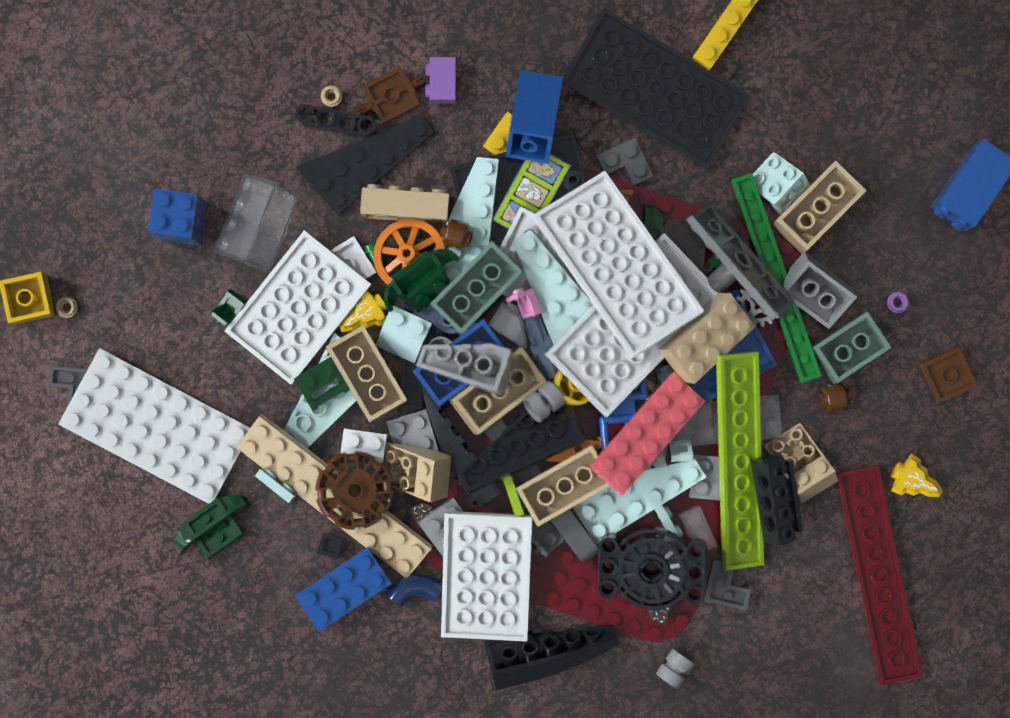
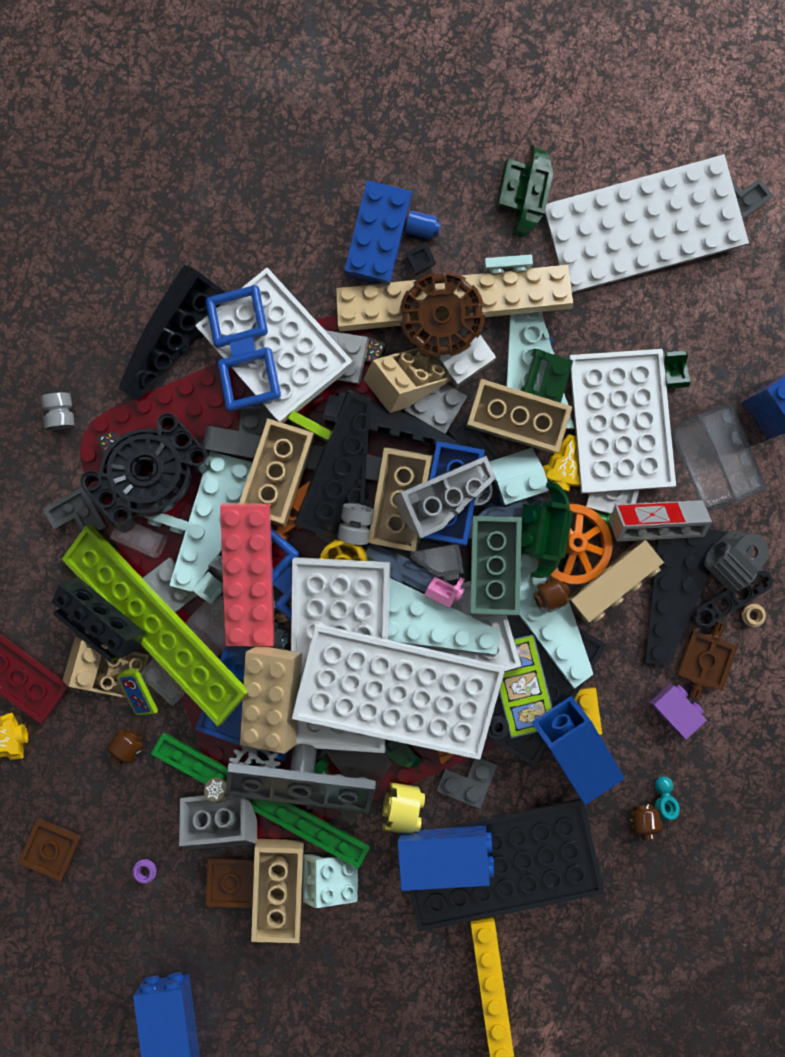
camera: 140 degrees right, 0 degrees up
dark blue cylinder [386,575,443,607] -> none
sand green brick [812,311,891,384] -> none
none -> slope [117,667,158,715]
none -> dark tan tile [204,778,228,803]
none -> blue bar [205,285,281,412]
none -> reddish brown plate [206,857,254,908]
none -> light yellow brick [382,783,425,834]
none -> blue brick [398,826,494,891]
none -> blue brick [405,211,441,240]
none -> light grey brick [609,500,712,542]
none -> reddish brown head [629,805,663,841]
none -> teal plate [654,776,680,821]
none -> dark grey piece [704,531,769,592]

